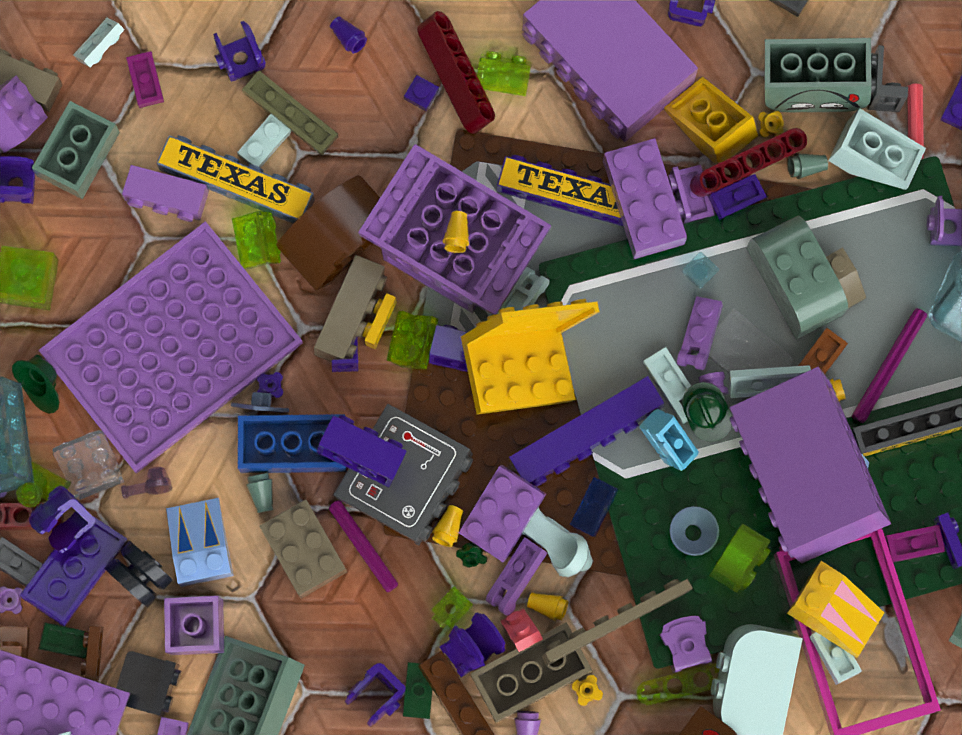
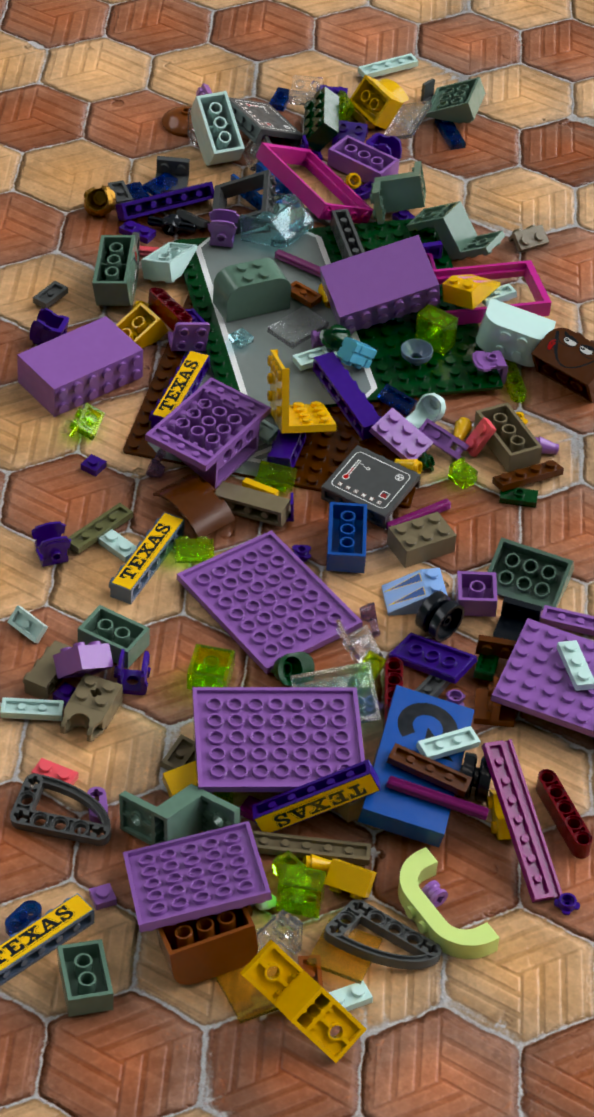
camera: 90 degrees left, 35 degrees down
clear neon green plate [16,482,43,507] -> none
dark purple piece [29,486,96,553] -> none
medium lavender brick [122,165,209,222] -> none
magenta plate [126,51,164,108] -> none
sand blue piece [231,392,289,413] -> none
sand green cone [246,473,273,513] -> none
dark purple brick [317,415,407,488] -> none
dark purple cone [330,16,367,53] -> none
dark purple piece [345,663,406,727] -> none
dark red beam [417,11,495,134] -> none
dark purple piece [439,612,505,678] -> none
yellow cone [443,211,469,253] -> none
dark tan plate [541,578,693,666] -> none
medium lavender brick [603,138,687,259] -> none
medium lavender plate [677,296,723,370] -> none
light aqua plate [729,365,811,398] -> none
sand green cone [787,153,828,179] -> none

